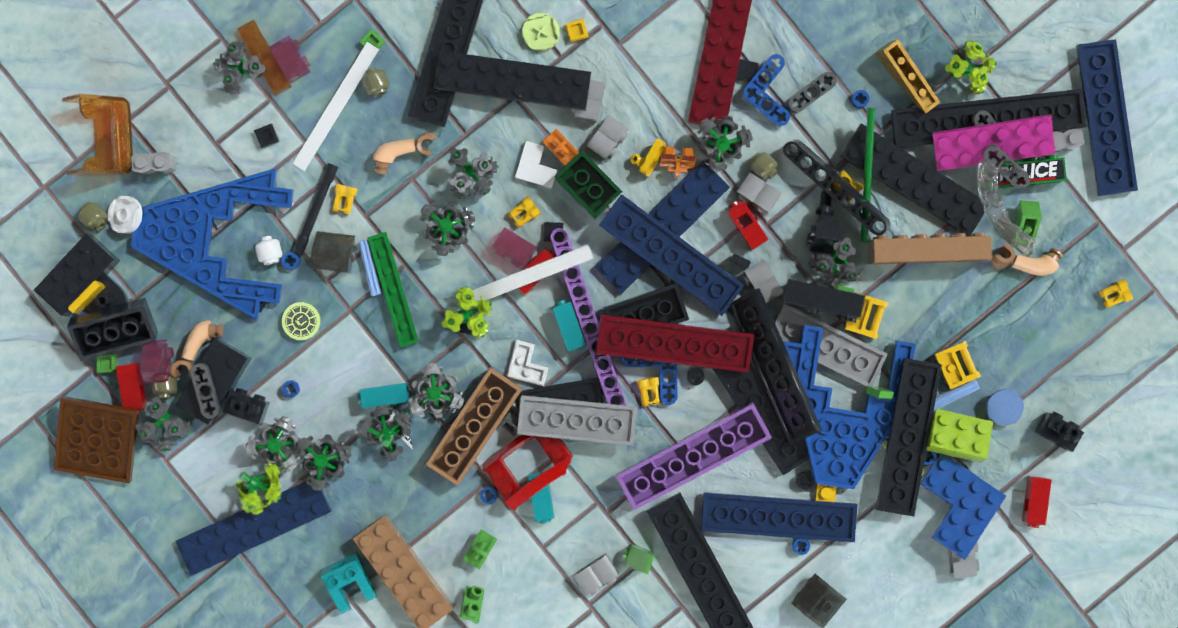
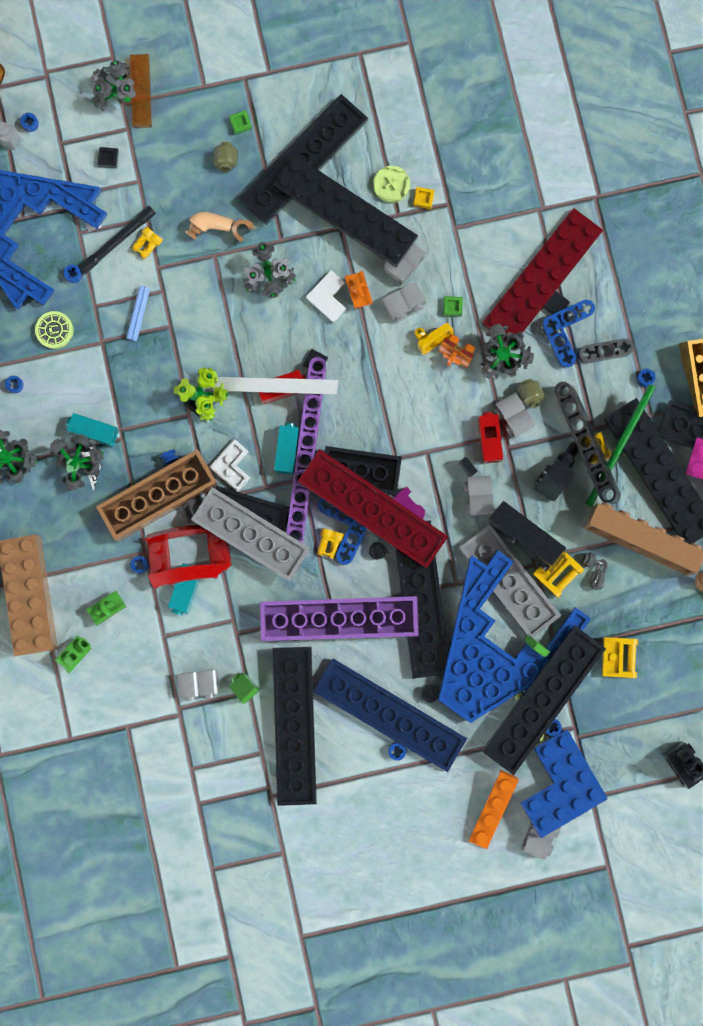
camera: 30 degrees right, 5 degrees down
white head [255,236,283,265] -> none
clear pink brick [269,36,311,83] -> none
white sticker [293,42,379,171] -> none
clear smoke slope [309,231,356,274] -> none
green plate [368,232,419,347] -> none
light grey plant [408,363,464,419] -> none
dark grey plant [420,201,475,256] -> none
clear pink brick [492,227,538,268] -> none
yellow piece [508,196,541,228] -> none
dark green brick [555,150,623,220] -> none
dark blue plate [594,160,730,294] -> none
dark blue plate [599,194,745,316] -> none
black plate [729,288,822,445] -> none
clear smoke slope [791,573,847,628] -> none
dark grey plant [809,238,863,288] -> none
yellow plate [815,484,837,502] -> none
lime brick [926,409,993,463] -> none
light blue axle [934,380,980,410] -> none
medium blue hat [987,388,1024,426] -> none
red brick [1022,476,1052,528] -> none
none -> blue bush [20,113,39,132]
none -> blue bush [159,449,179,466]
none -> magenta leg [393,486,425,519]
none -> bright green tile [443,296,463,317]
none -> orange plate [469,770,519,849]
none -> dark grey piece [582,552,608,591]

